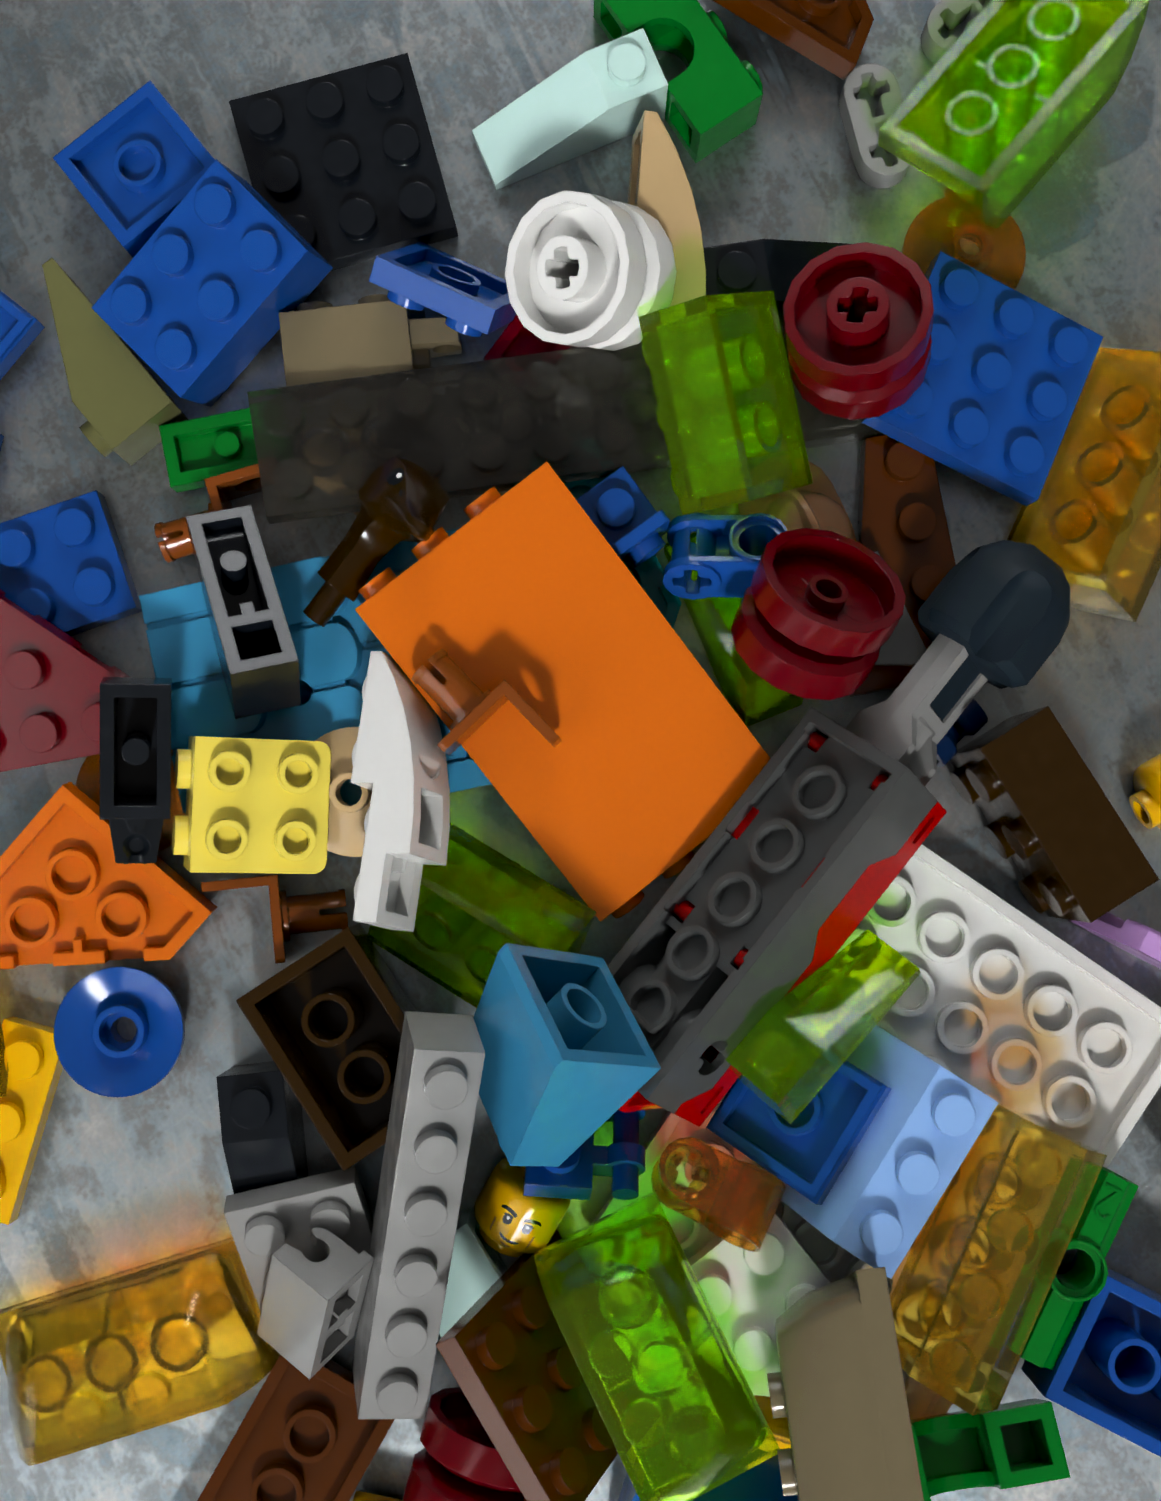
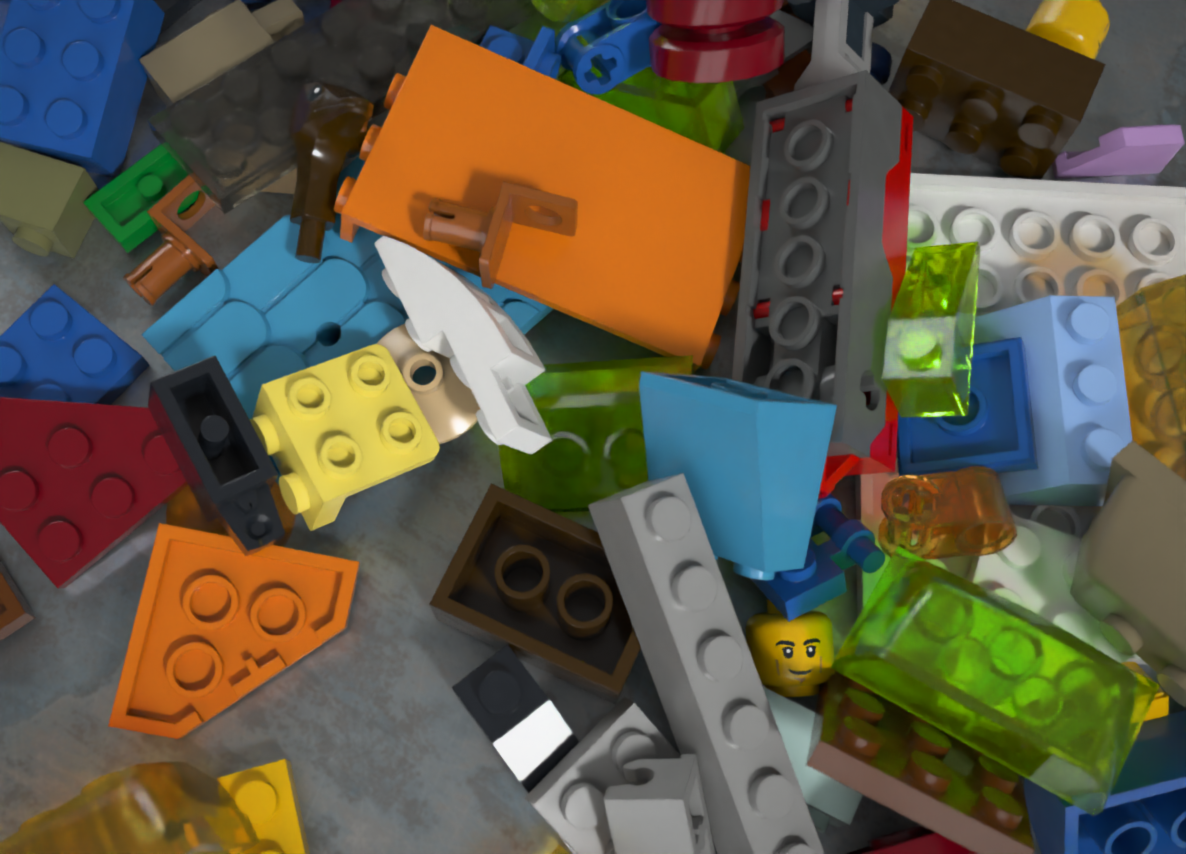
camera: 35 degrees left, 15 degrees down
blue dish [54,966,185,1097] -> none
black slope [186,505,301,719] -> none
dark orange bracket [201,875,348,964] -> none

